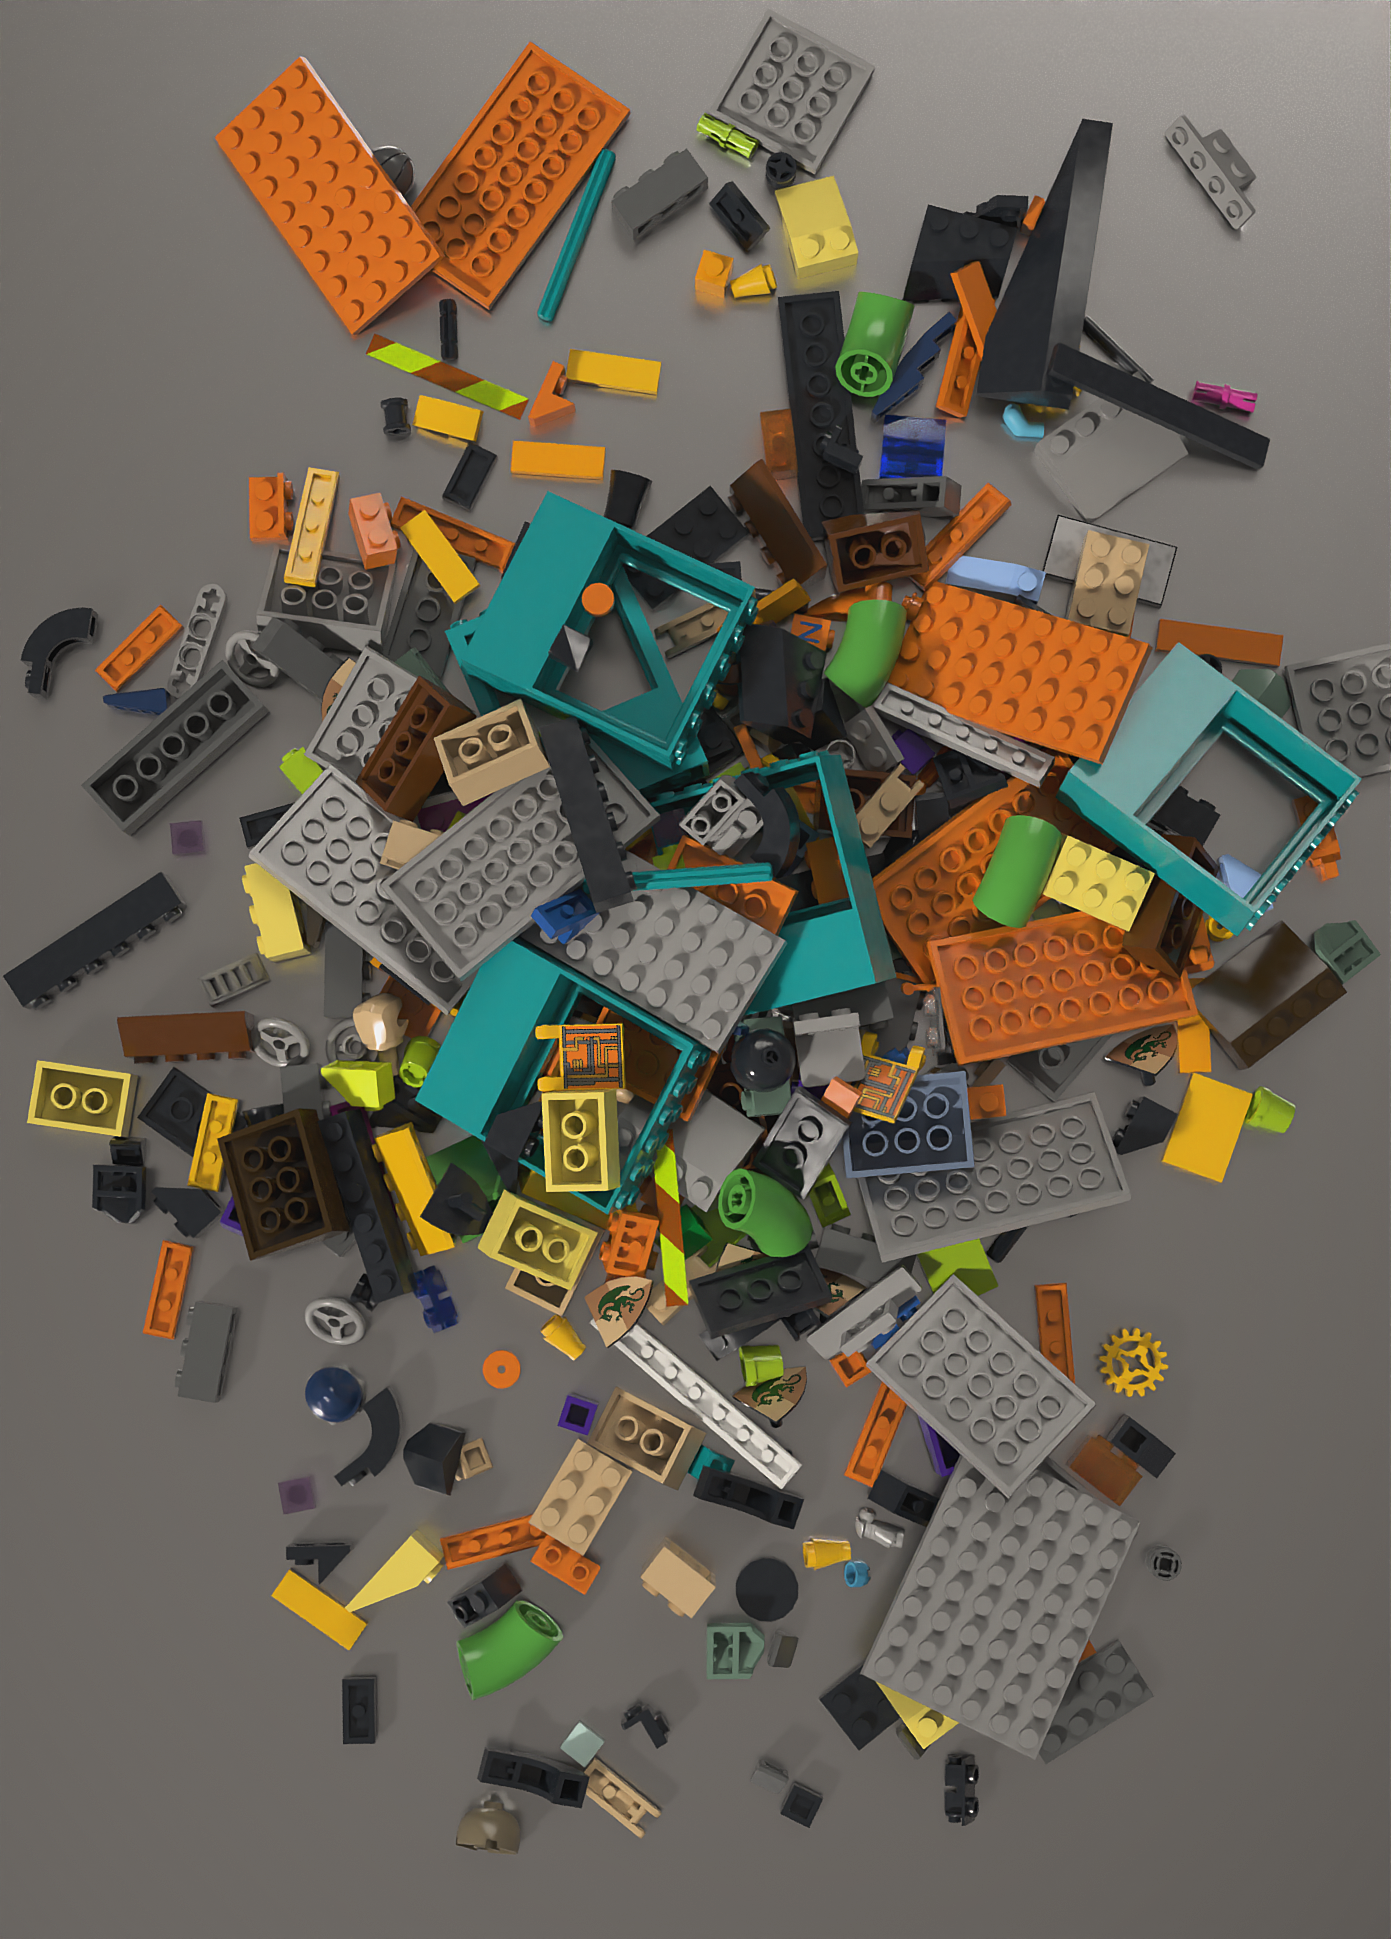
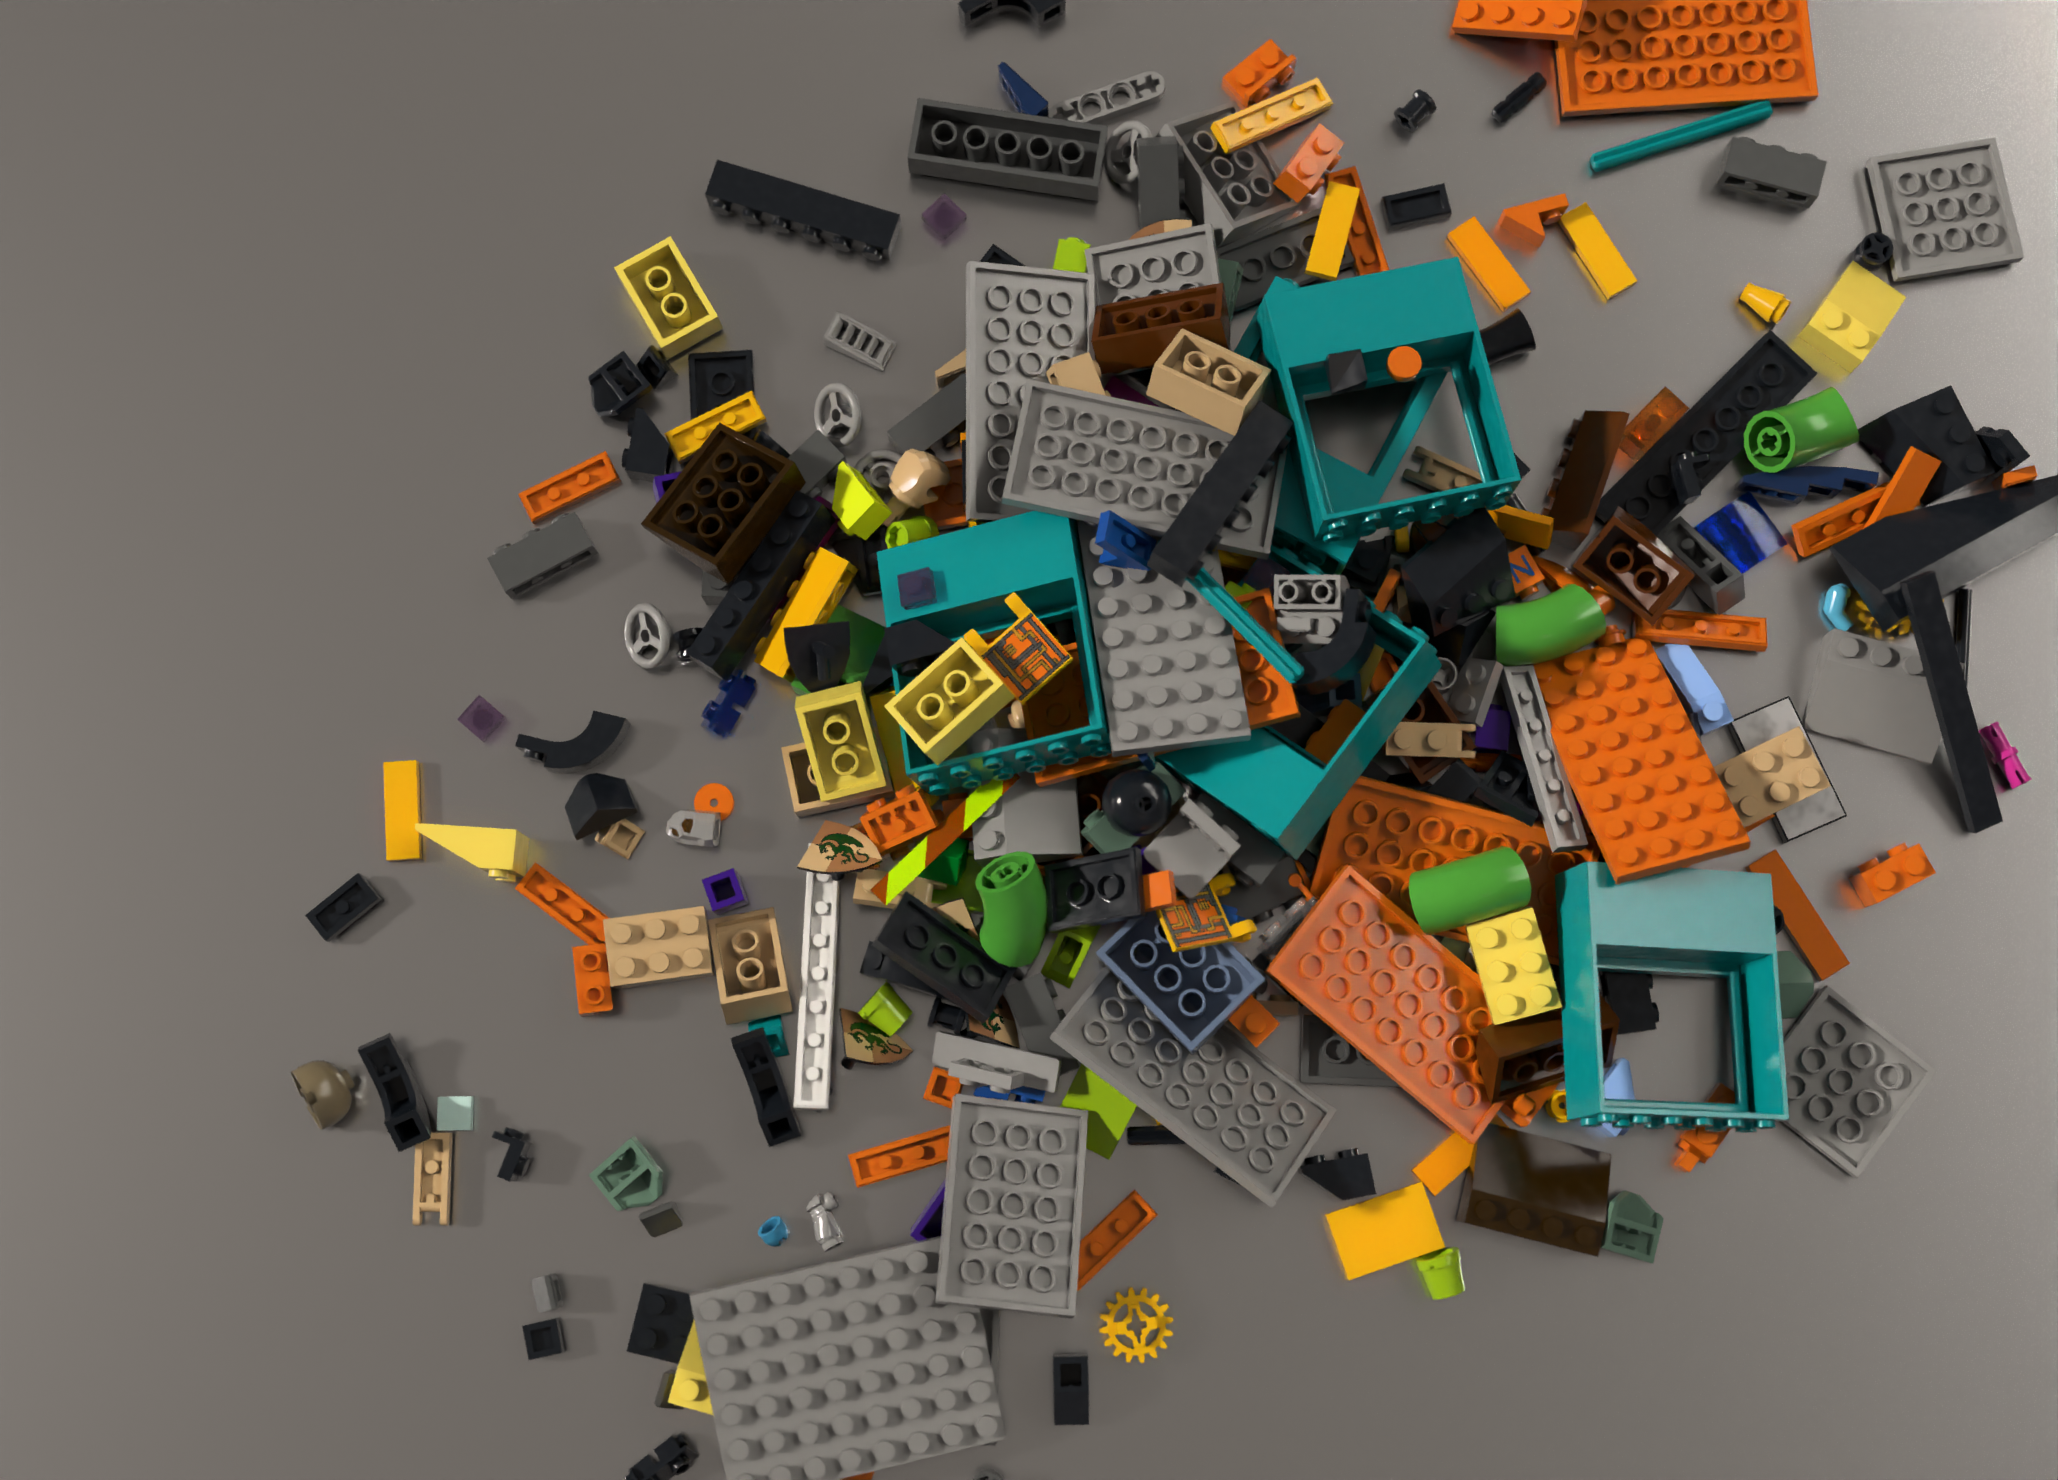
camera: 50 degrees right, 5 degrees down
orange tile [95,604,184,693] -> none
reddish brown slope [117,1011,255,1064] -> none
light yellow brick [242,863,312,963] -> none
black slope [286,1542,354,1585] -> none
dark blue hair [305,1366,365,1425] -> none
clear neon green sticker [366,334,529,420] -> none
yellow slope [412,395,484,442] -> none
black slope [447,1564,523,1628] -> none
bright green brick [457,1600,563,1700] -> none
yellow cone [540,1314,586,1360] -> none
black plate [622,486,749,612] -> none
tan brick [640,1536,716,1618] -> none
light orange brick [695,249,734,298] -> none
lime pin [696,113,759,159] -> none
black plate [709,181,771,251] -> none
black tile [736,1557,799,1622] -> none
yellow cone [803,1538,851,1570] -> none
black slope [867,1470,940,1527] -> none
clear orange brick [1065,1435,1143,1507] -> none
shield [1105,1024,1178,1086] -> none
none -> light grey rock [666,809,721,847]
none -> plate [897,567,937,610]
none -> orange brick [1849,842,1936,907]

